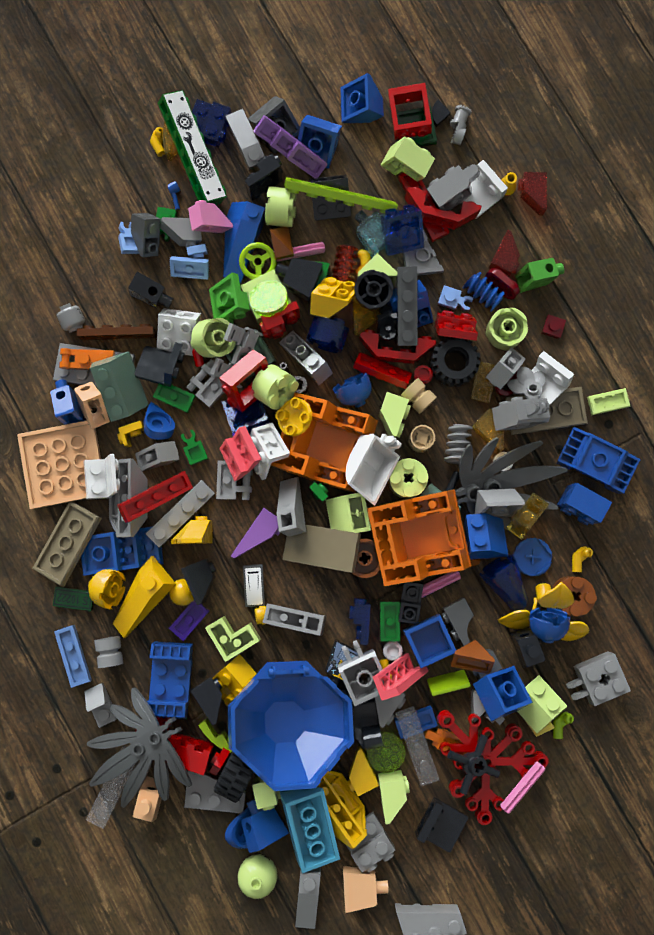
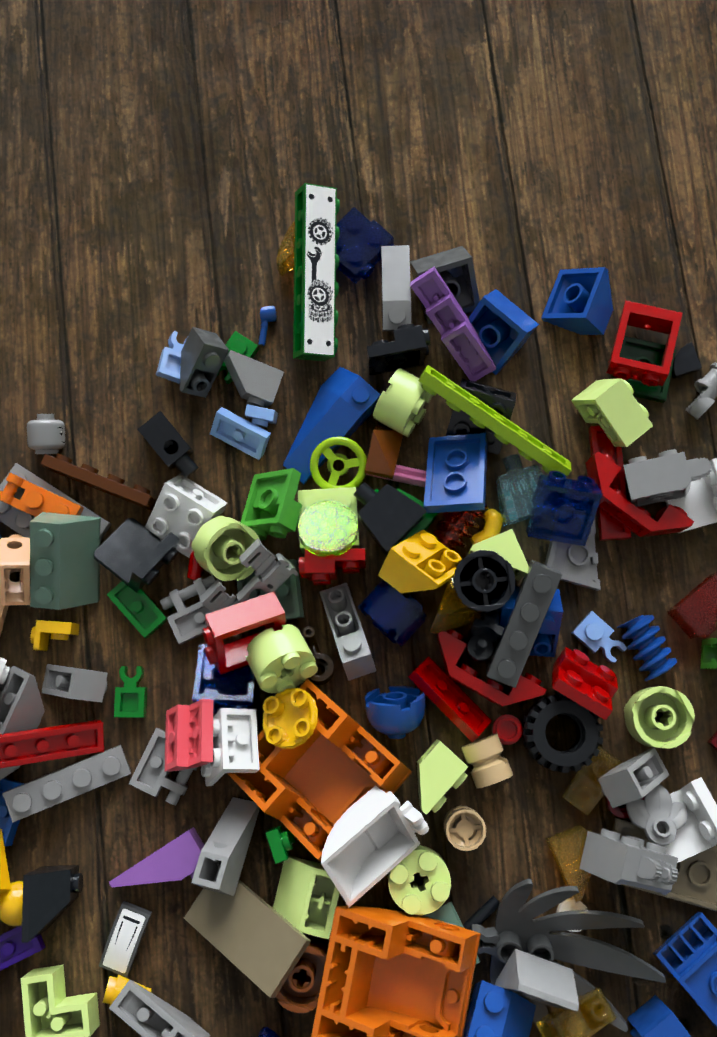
camera: 25 degrees right, 5 degrees down
blue piece [143,402,175,440] -> none
yellow arm [150,127,166,157] -> none
yellow wedge [171,516,213,544] -> none
bright pink slope [188,200,233,233] -> none
light grey piece [444,424,473,465] -> none
dark red plate [485,268,520,300] -> none
none -> blue plate [423,433,488,513]

